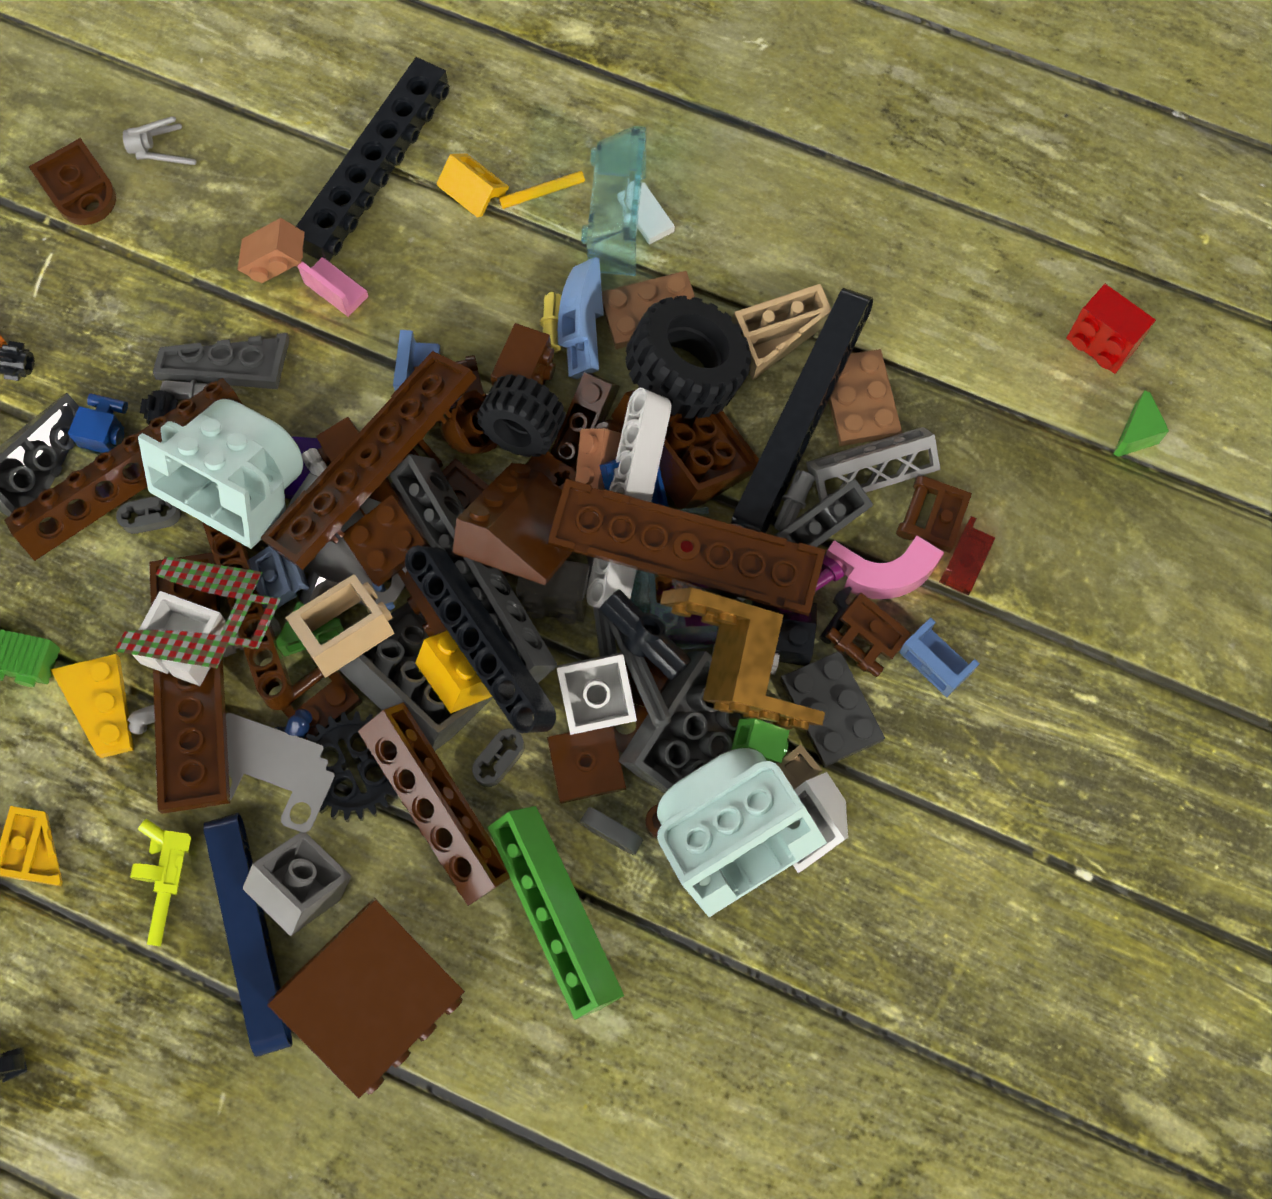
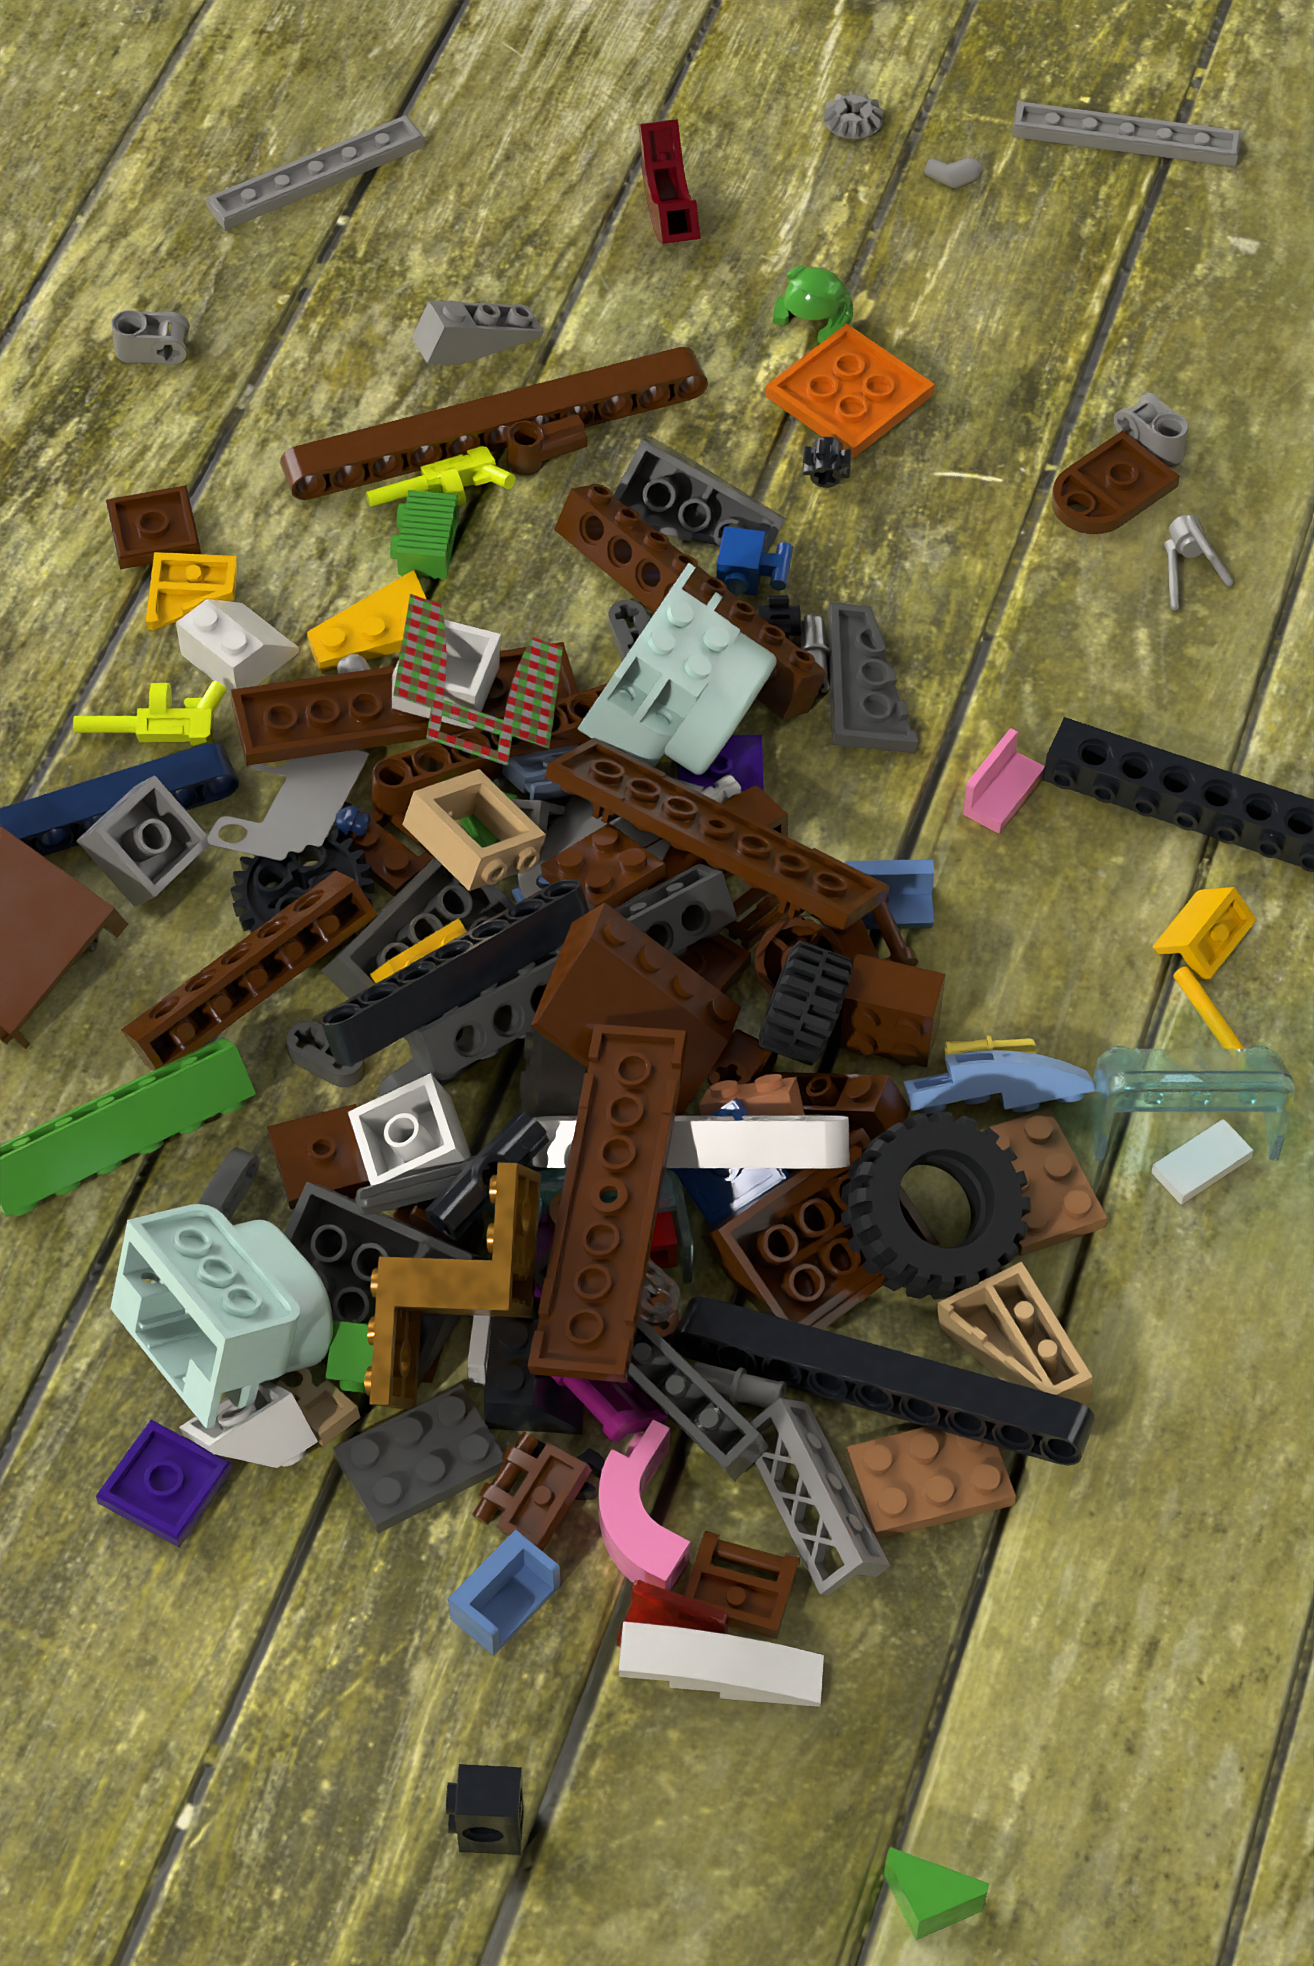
camera: 85 degrees right, 15 degrees down
nougat brick [237,218,305,283] -> none
red brick [1066,283,1156,374] -> none
none -> dark purple plate [96,1420,233,1548]
none -> white slope [176,599,299,694]
none -> black brick [446,1764,525,1855]
none -> white slope [619,1622,824,1707]
none -> light grey piece [1113,392,1188,467]

